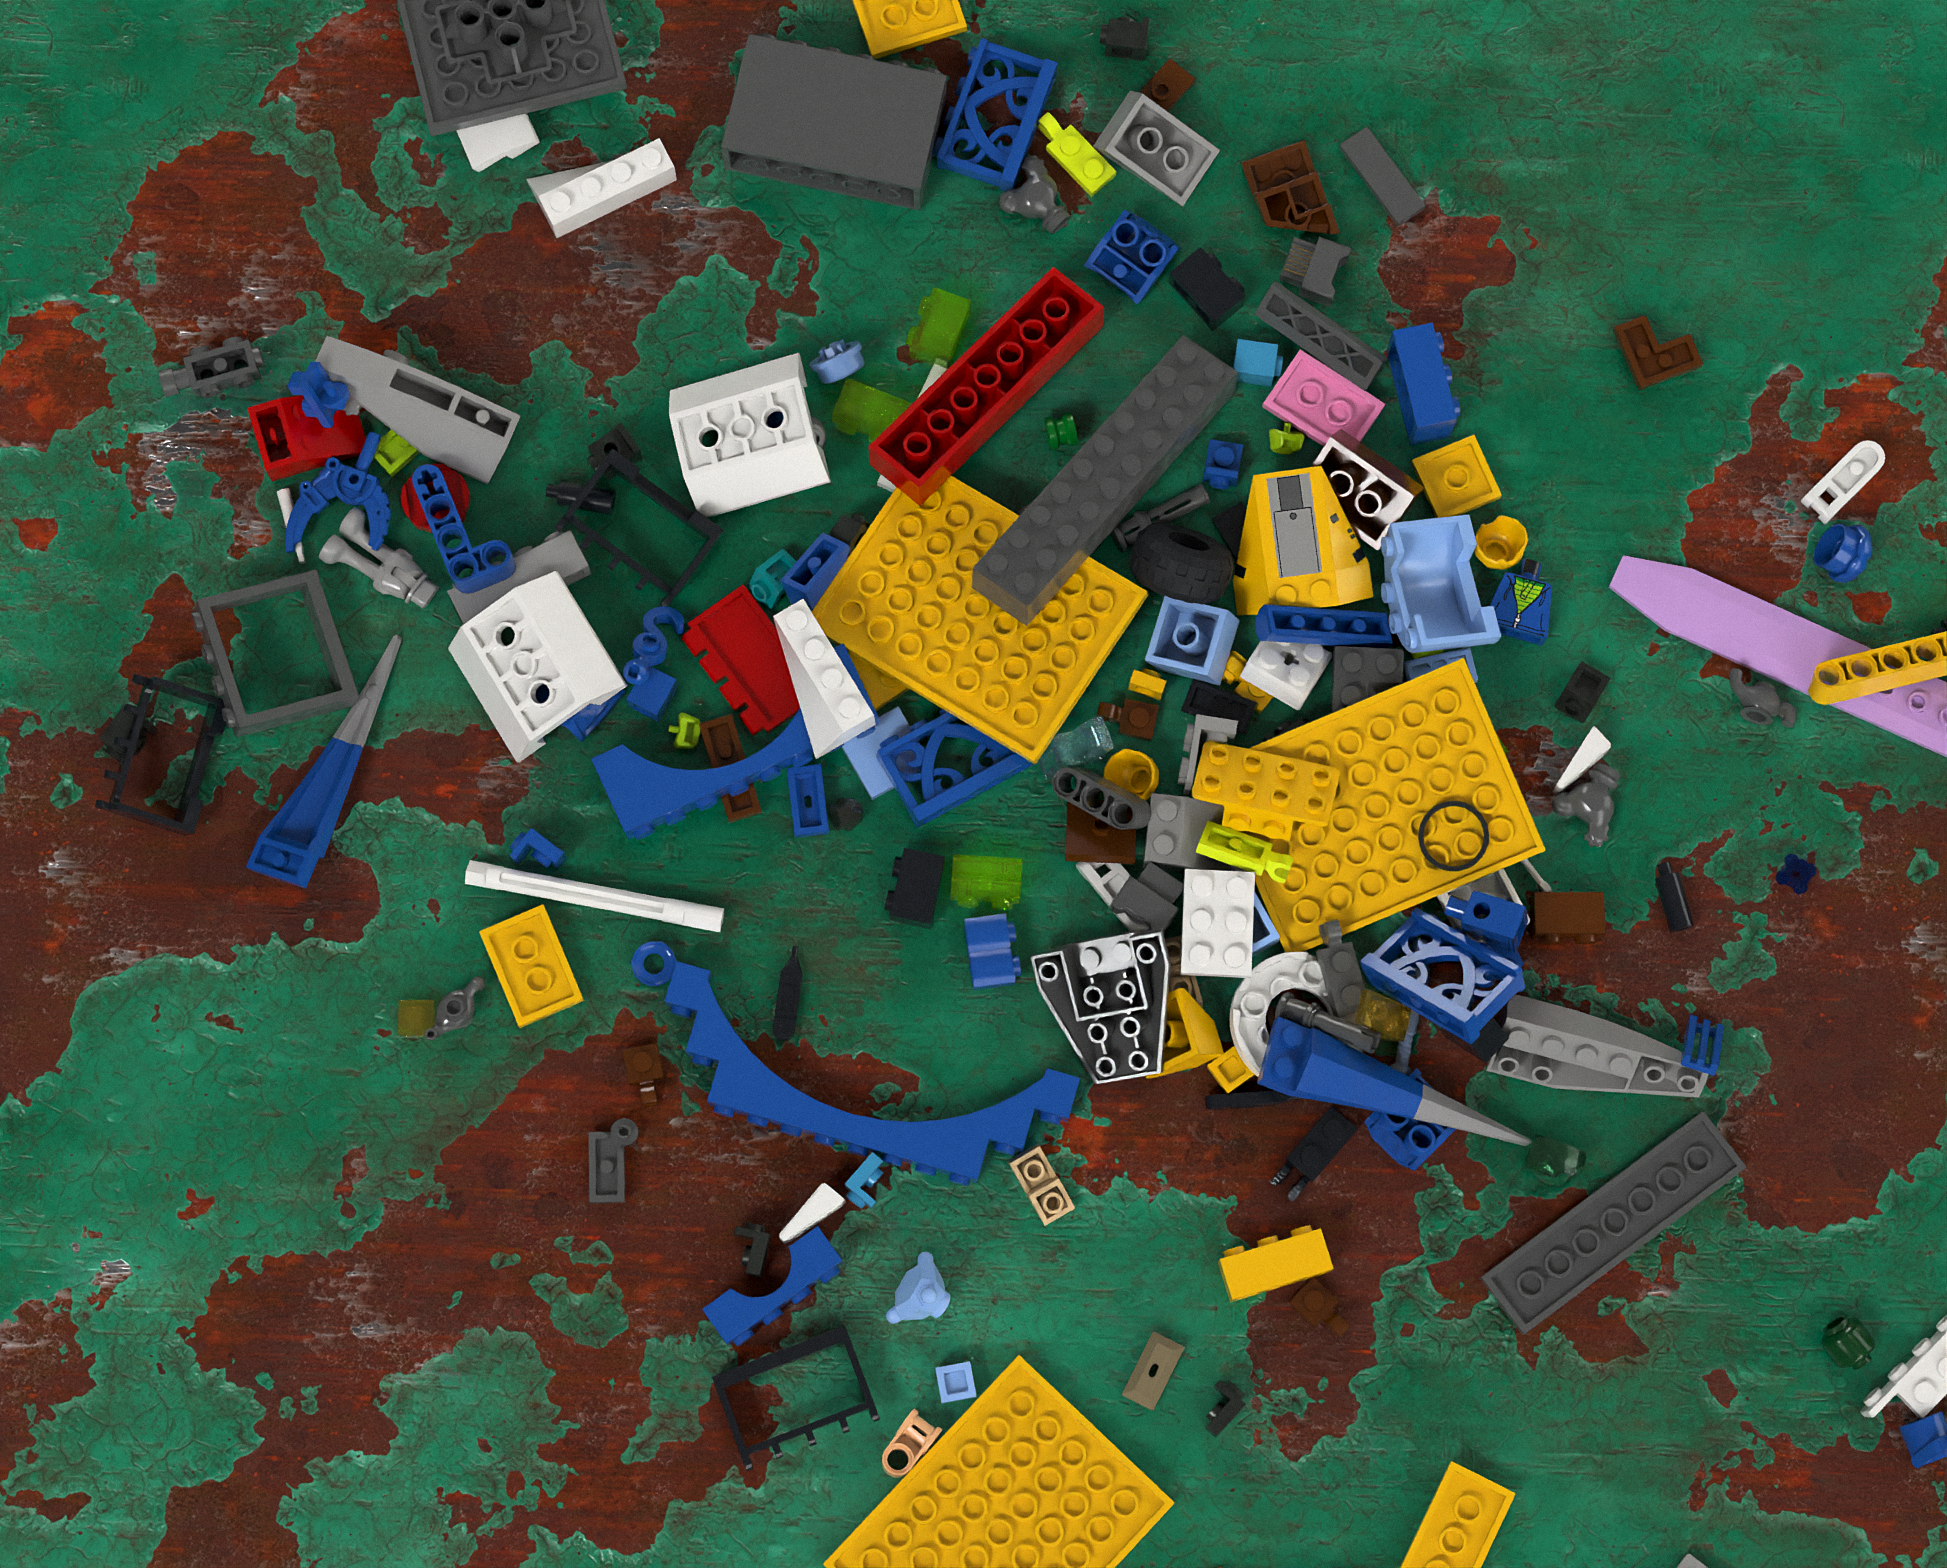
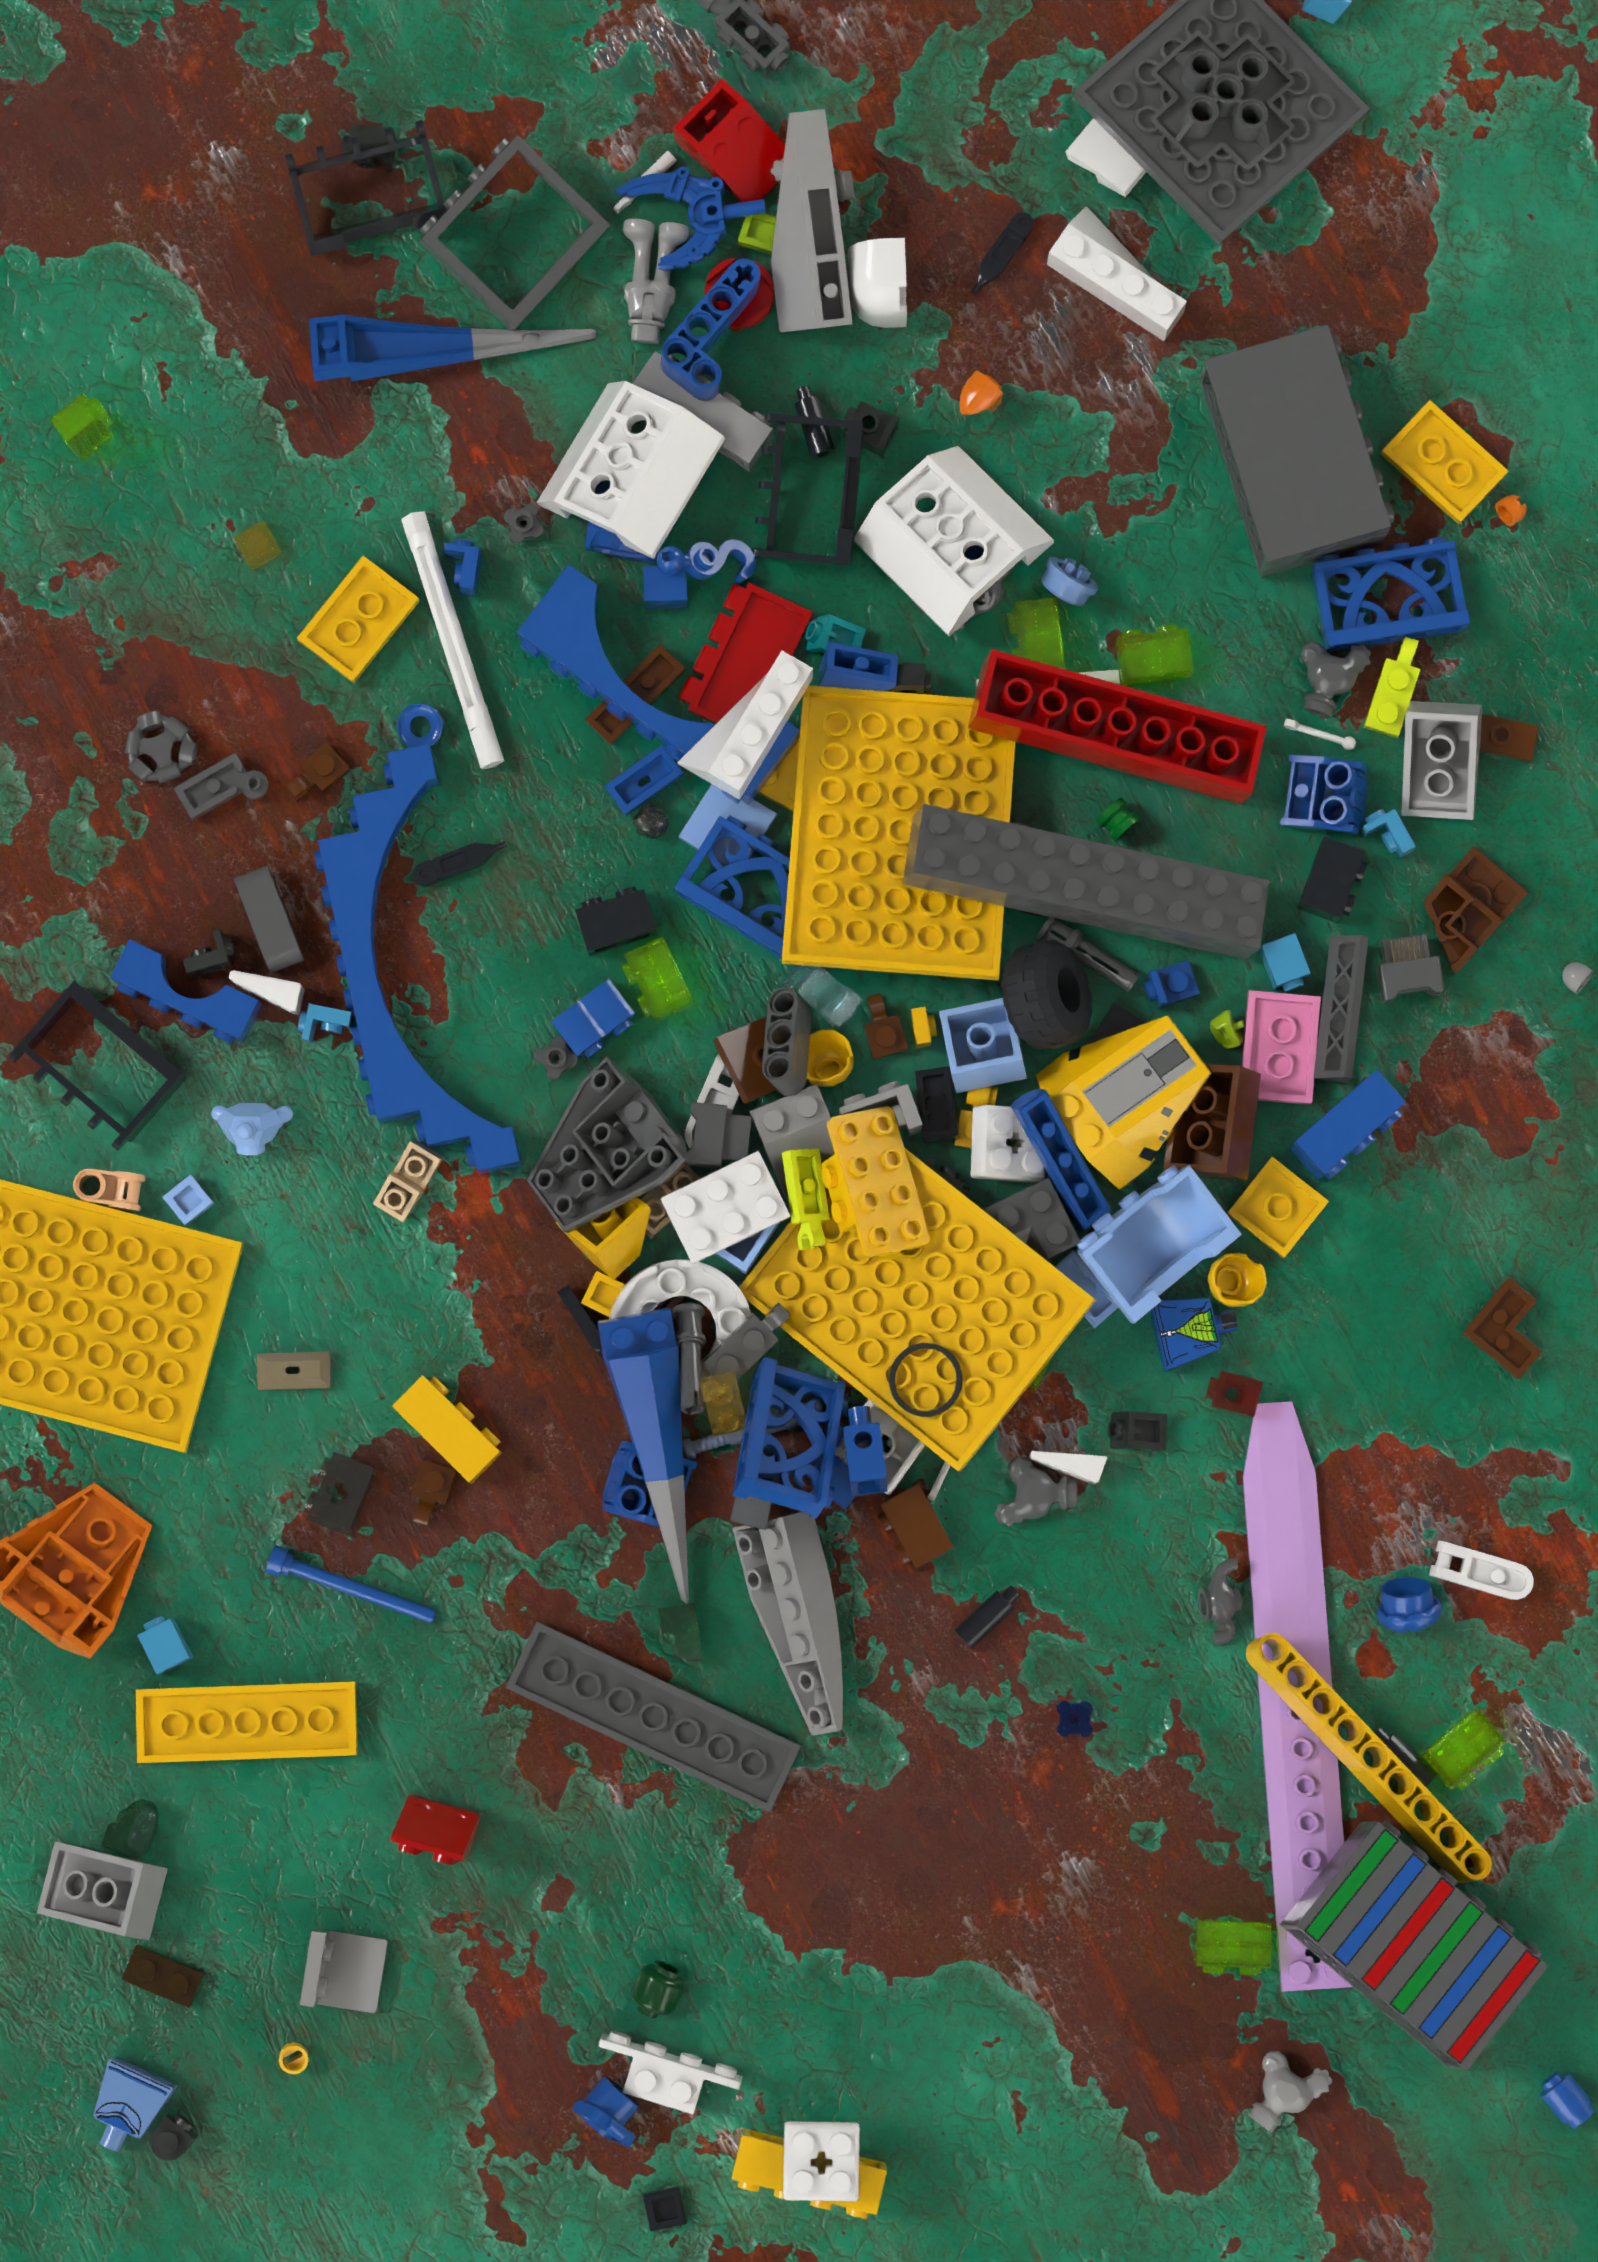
camera: 65 degrees right, 5 degrees up
blue hips [288,361,350,428] -> none
dark grey piece [425,976,486,1041] -> none
lime piece [668,712,701,749] -> none
pearl dark grey brick [1099,17,1150,61] -> none
pearl dark grey bracket [1206,1380,1246,1438] -> none
black hinge [1270,1106,1358,1201] -> none
dark grey tile [1339,127,1426,227] -> none
blue tile [1680,1015,1724,1076] -> none
none -> clear neon green brick [50,393,114,461]
none -> dark grey piece [124,711,197,784]
none -> dark grey beam [234,865,305,974]
none -> blue piece [265,1545,437,1624]
none -> clear smoke brick [304,1452,378,1537]
none -> red slope [390,1794,482,1865]
none -> dark grey plate [504,504,544,543]
none -> dark grey plate [535,1037,578,1080]
none -> white brick [847,238,907,328]
none -> orange plate [959,370,1003,415]
none -> black piece [971,212,1034,295]
none -> clear red brick [1205,1371,1263,1419]
none -> white hinge [1284,719,1356,750]
none -> dark azure bracket [1361,809,1416,858]
none -> light grey hinge [1562,962,1594,994]

